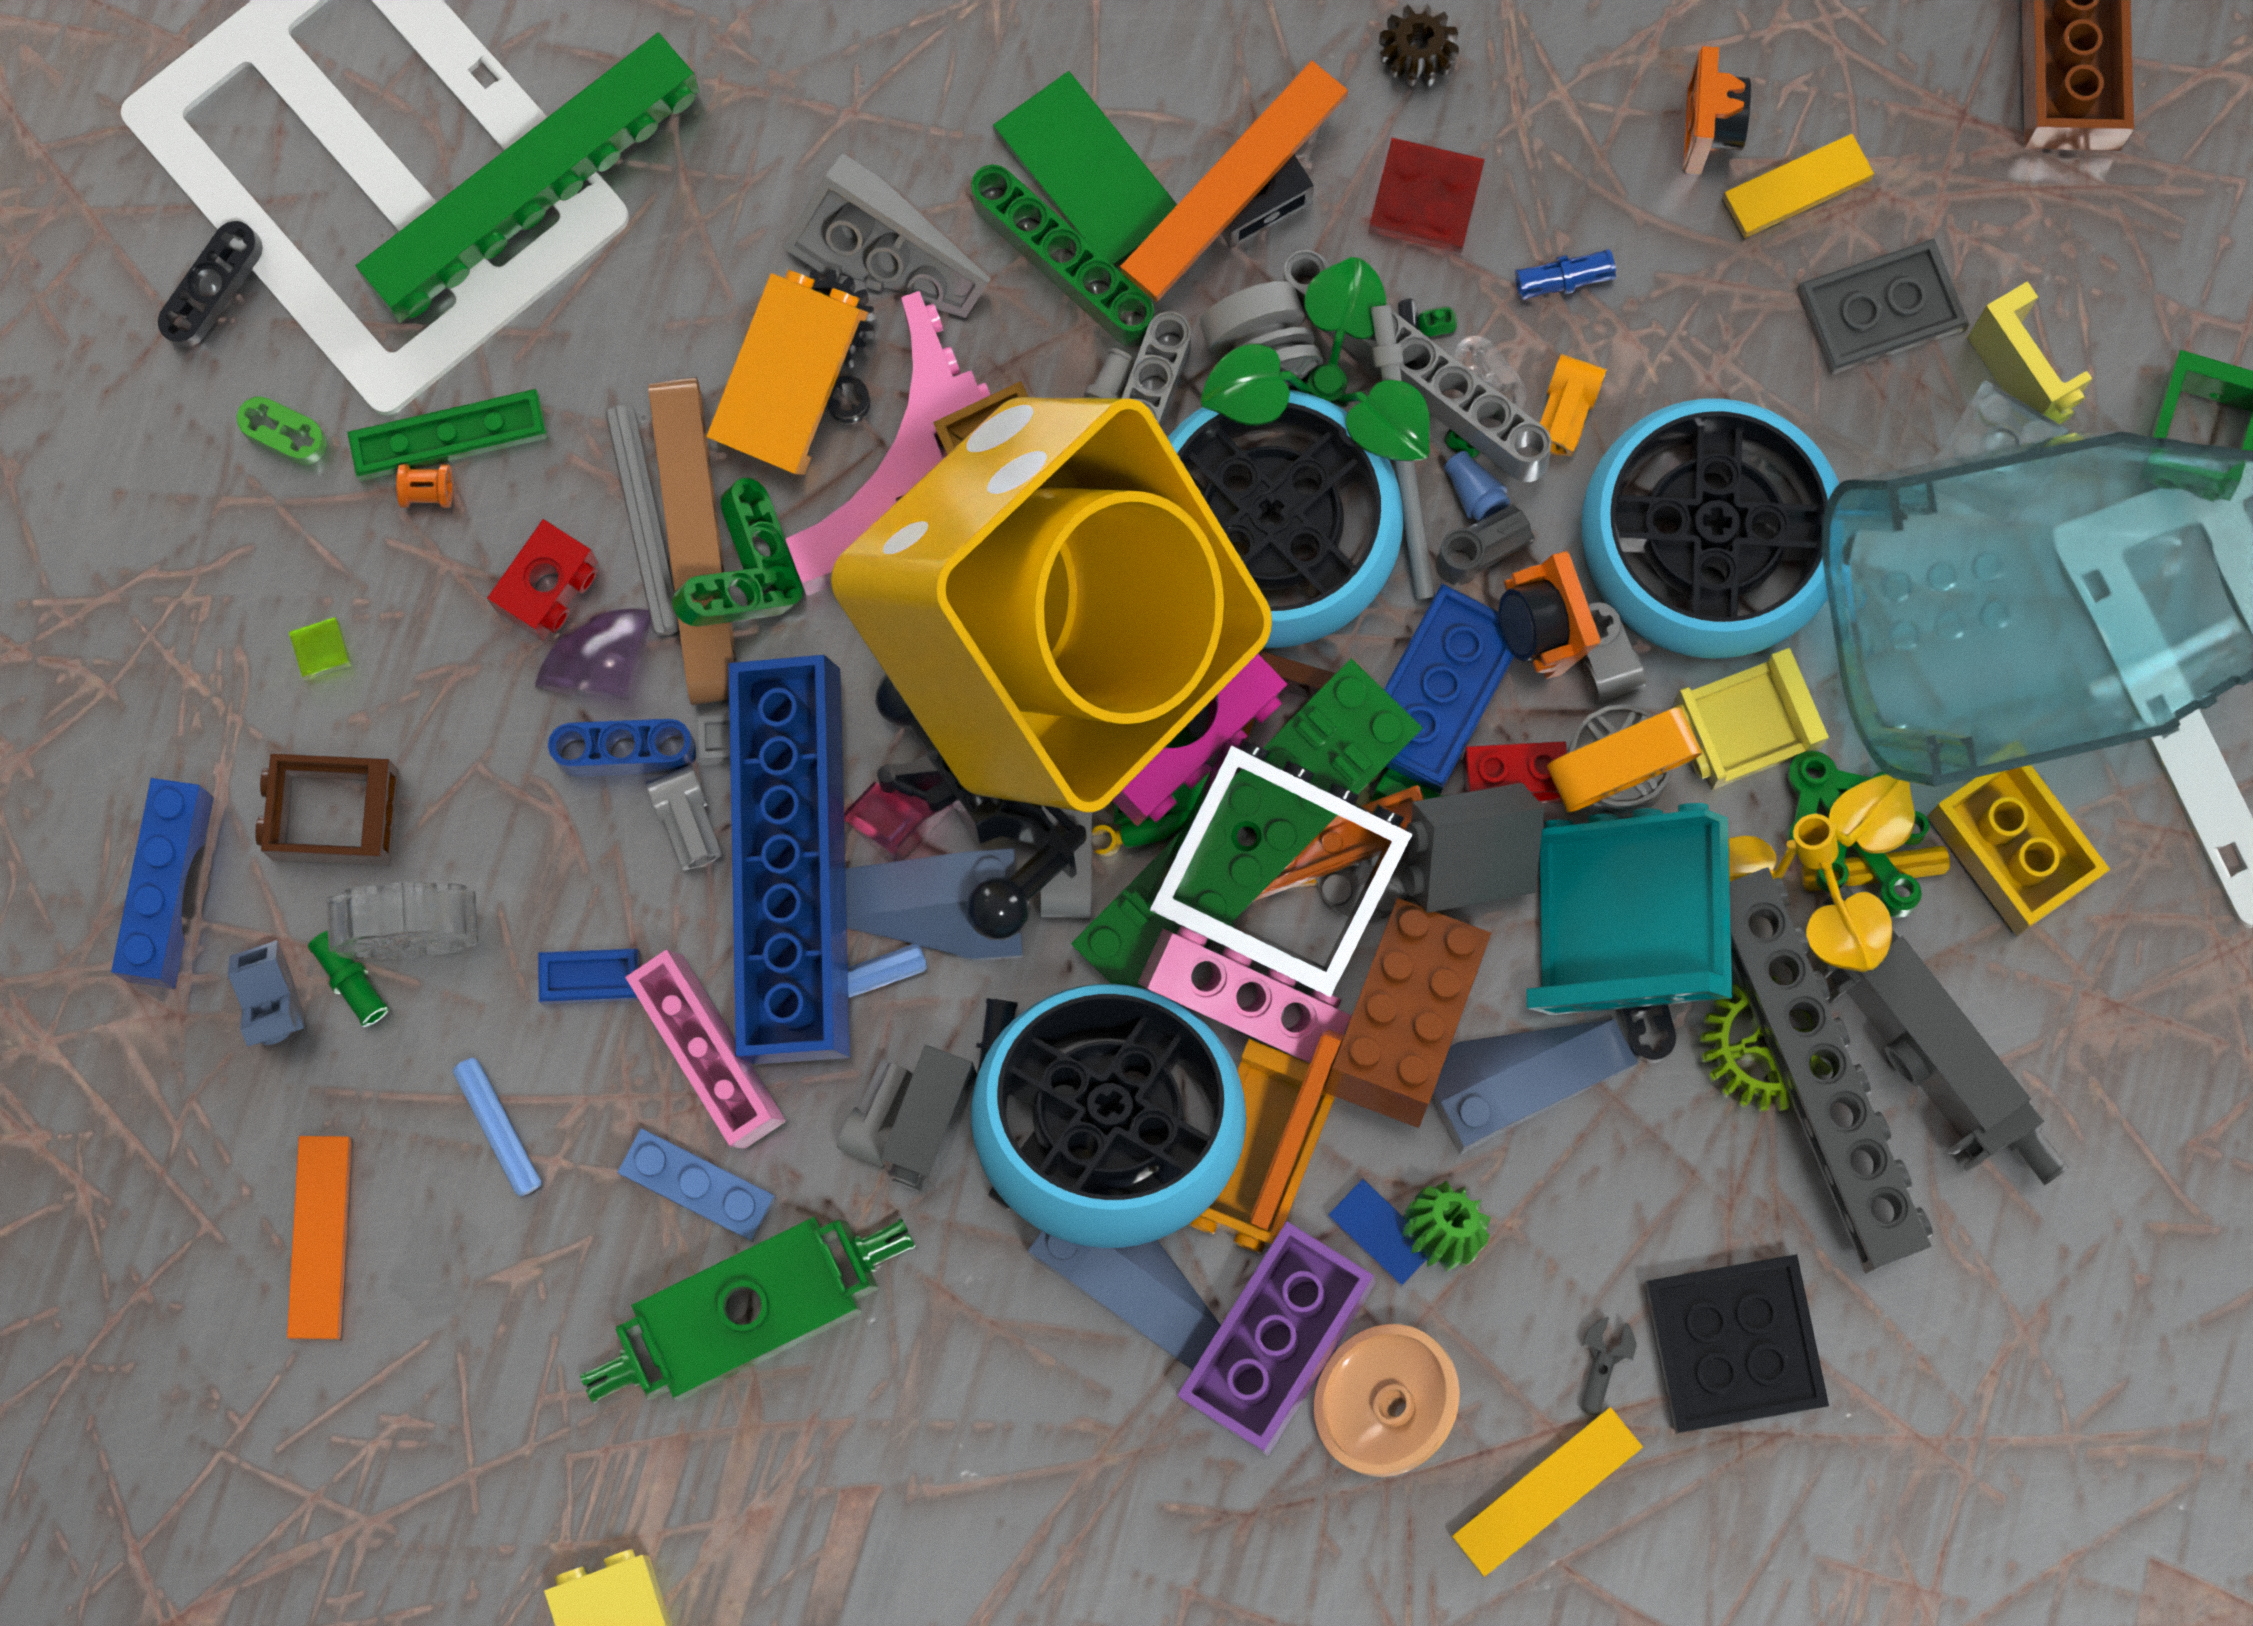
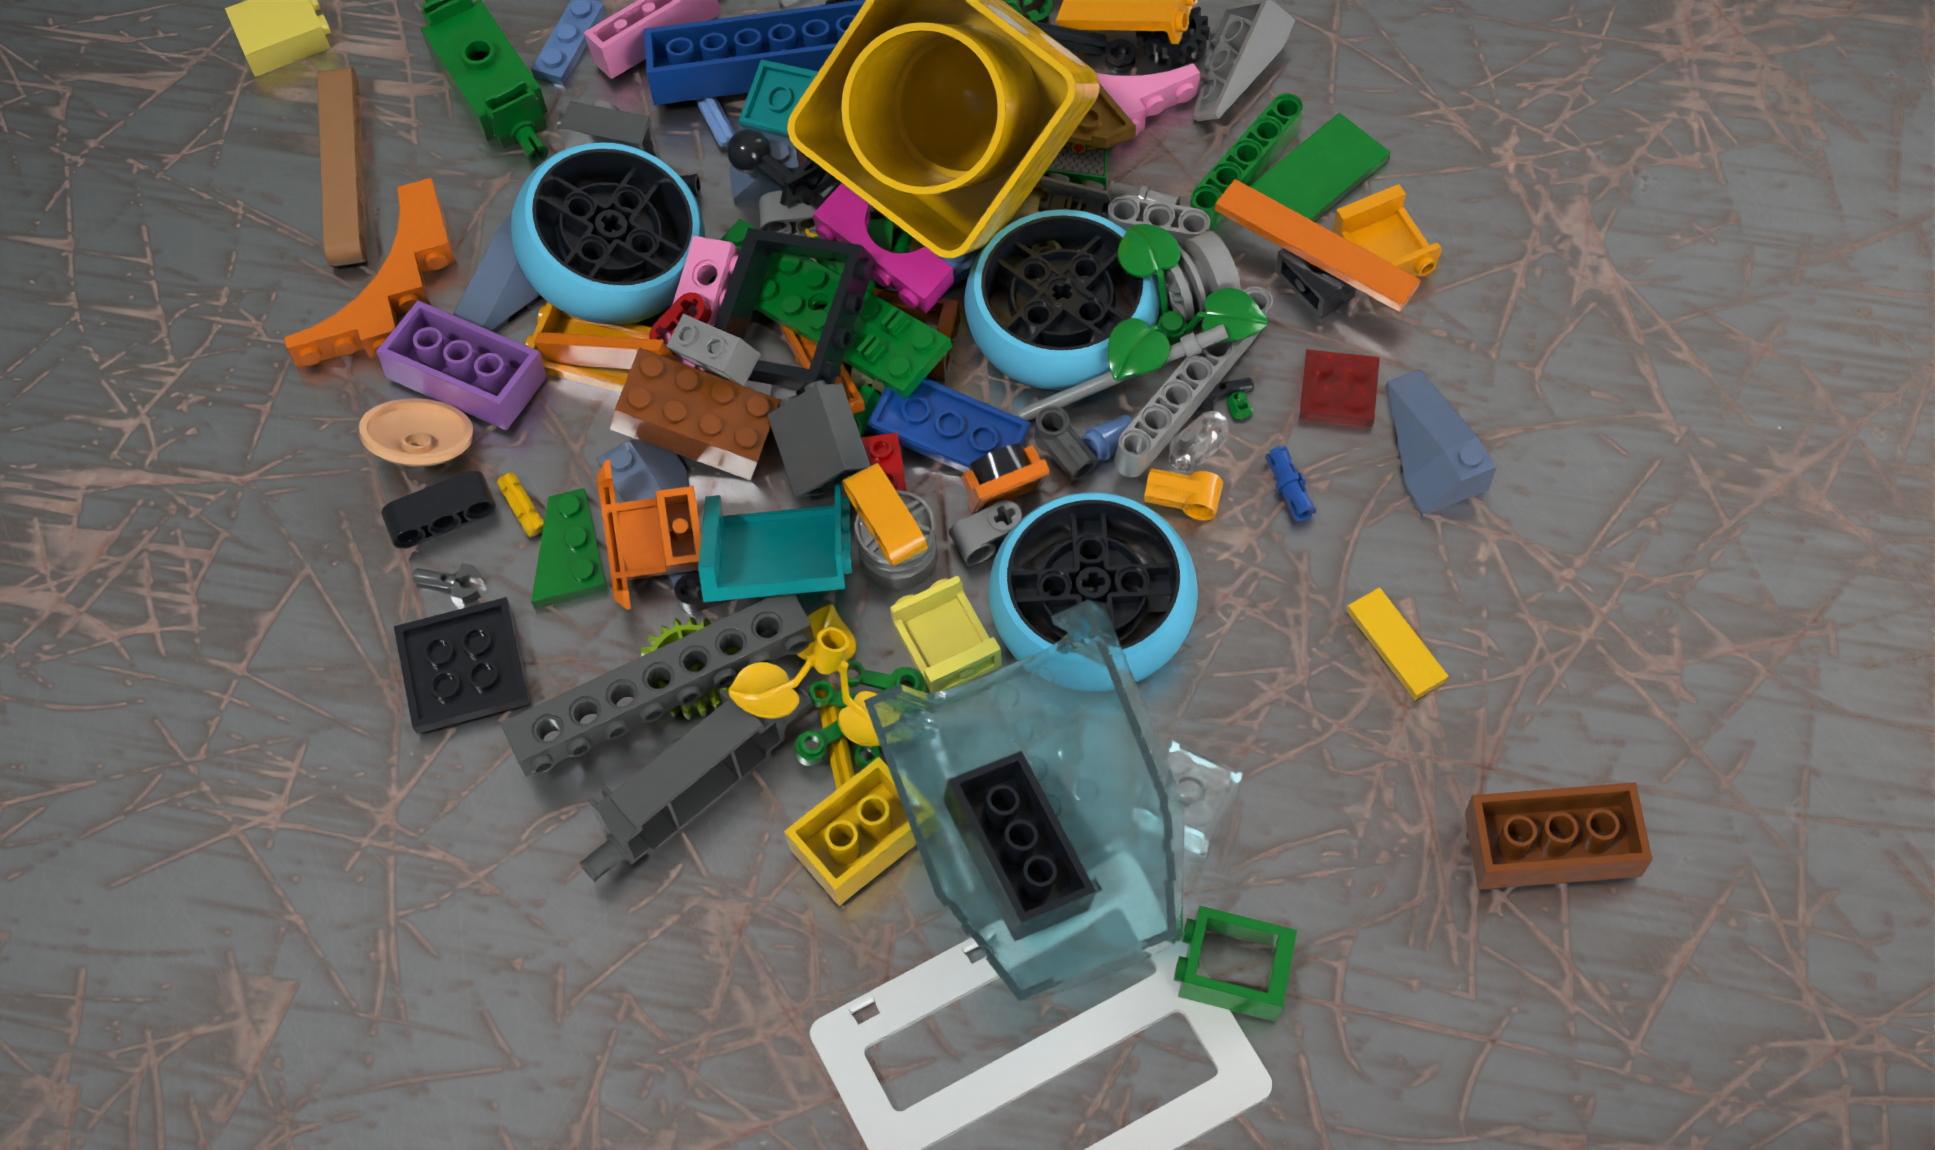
camera: 85 degrees right, 15 degrees down
blue tile [1327,1179,1427,1286] -> none
dark brown gear [1379,3,1459,88] -> none
bright green gear [1402,1181,1491,1272] -> none
yellow tile [1451,1407,1643,1577] -> none
orange piece [1683,46,1751,174] -> none
dark grey tile [1797,238,1970,375] -> none
light yellow panel [1967,281,2092,432] -> none
none -> orange arch [284,178,457,368]
none -> medium nougat beam [317,66,367,267]
none -> black beam [381,471,496,549]
none -> yellow axle [497,472,544,537]
none -> green wing [531,488,608,609]
none -> orange piece [597,460,701,610]
none -> red beam [649,292,712,355]
none -> light grey brick [666,314,761,387]
none -> teal tile [738,59,818,139]
none -> black brick [943,751,1096,942]
none -> black axle [1029,20,1108,55]
none -> light orange panel [1333,184,1442,277]
none -> sand blue wedge [1386,369,1496,516]

